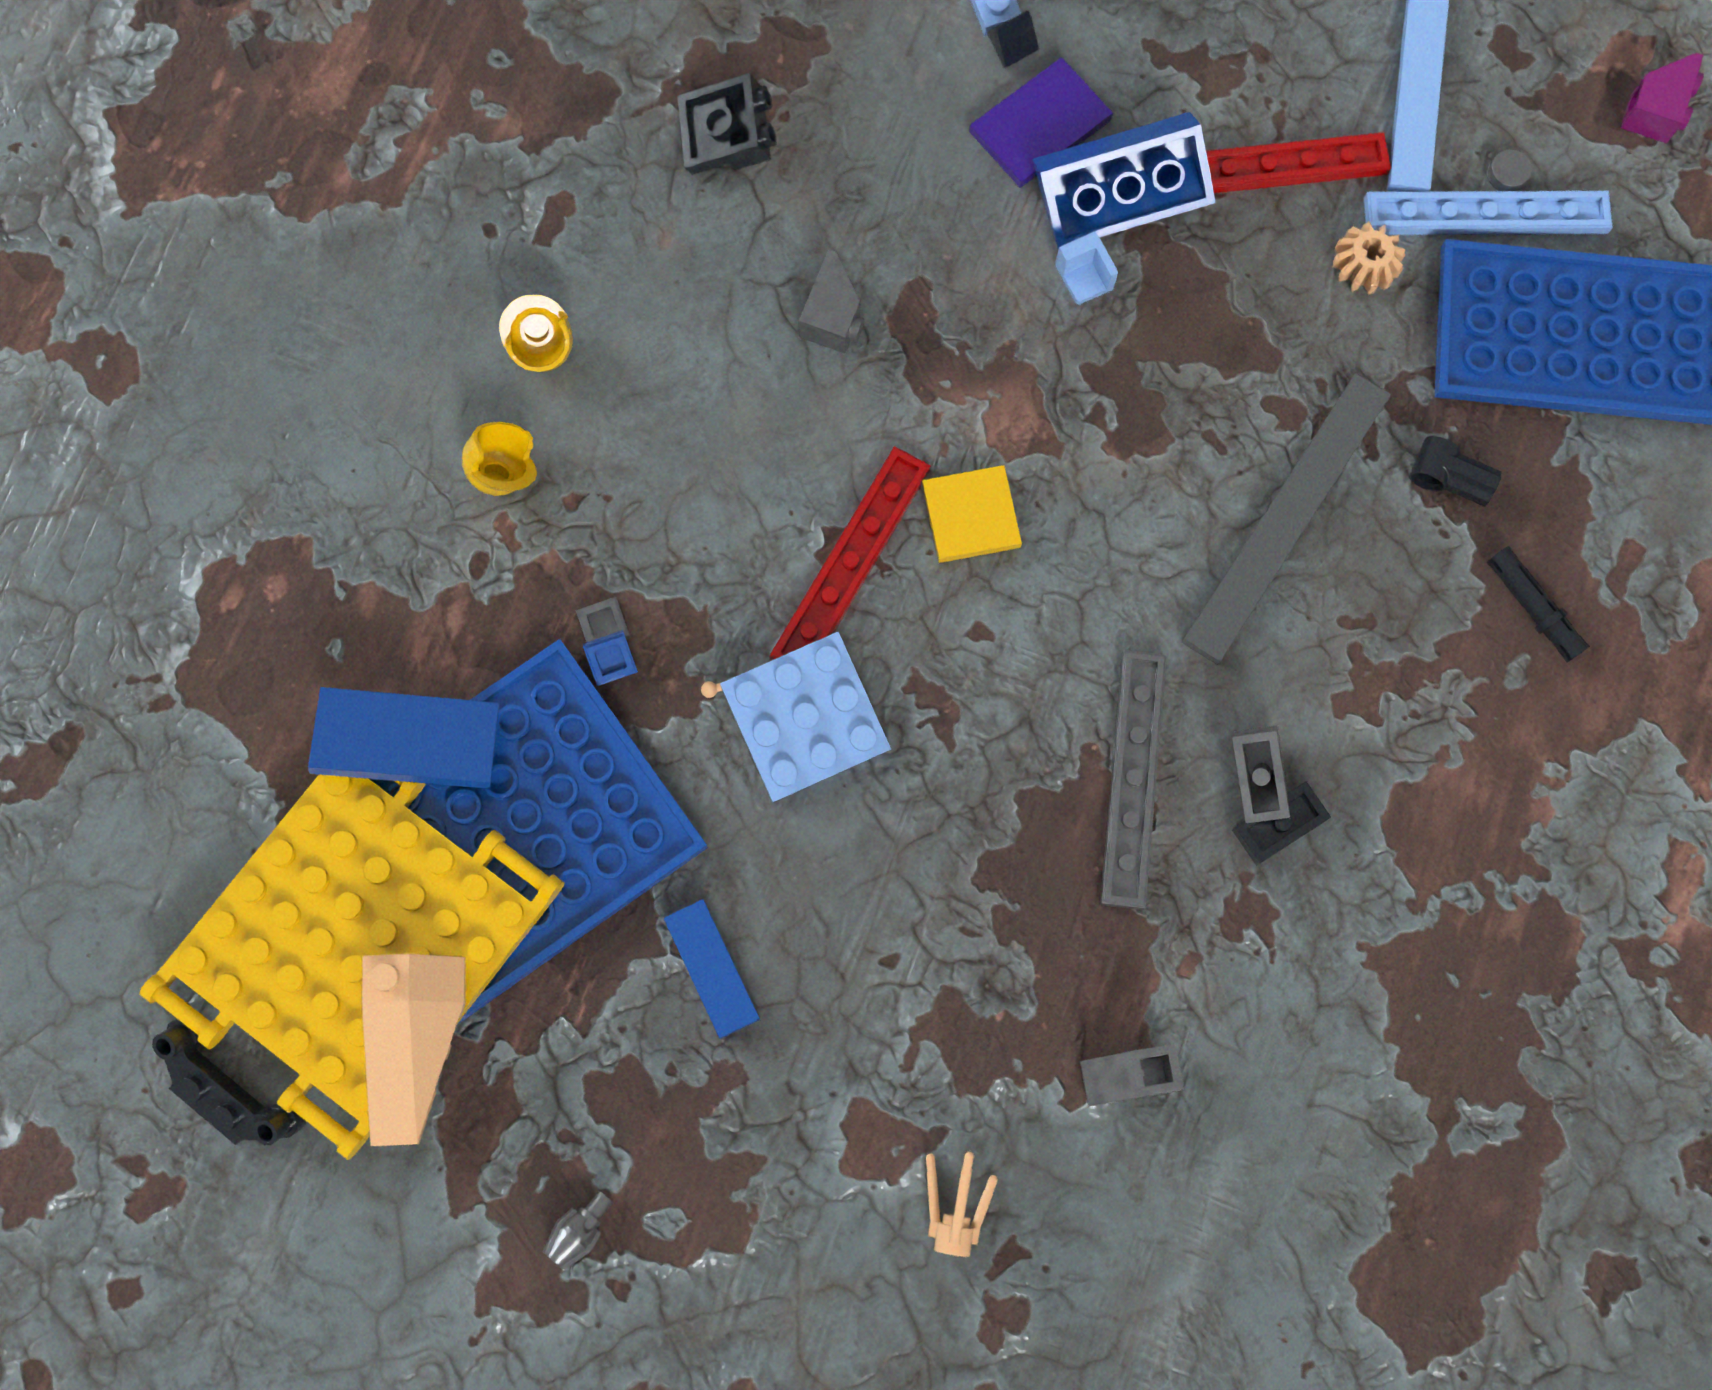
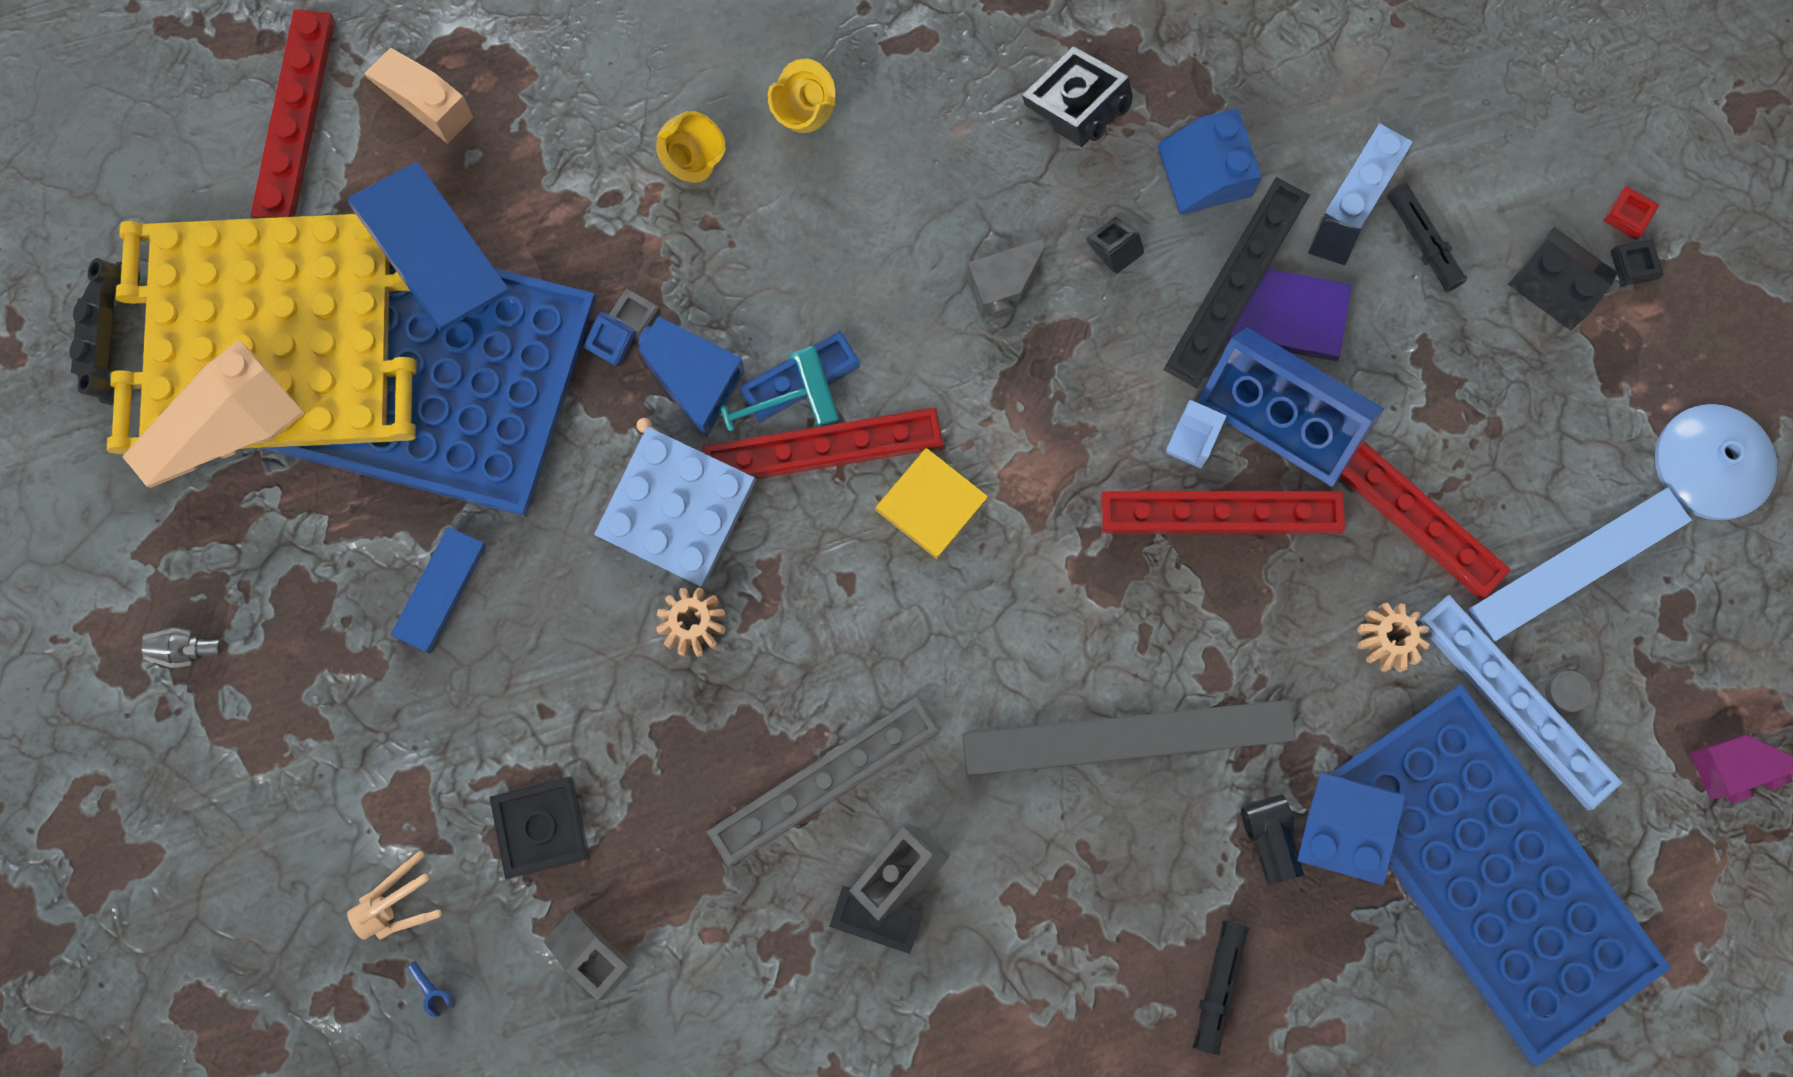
camera: 50 degrees right, 0 degrees up
none -> red plate [250,9,335,219]
none -> light nougat slope [364,48,474,144]
none -> blue hand [406,961,455,1017]
none -> black tile [489,777,590,880]
none -> blue slope [638,316,745,437]
none -> light nougat gear [656,588,726,657]
none -> teal piece [720,346,839,431]
none -> blue tile [739,330,861,423]
none -> black slope [1086,217,1144,273]
none -> red plate [1100,491,1345,534]
none -> blue slope [1158,108,1262,215]
none -> black tile [1163,177,1310,389]
none -> blue slope [1297,772,1406,886]

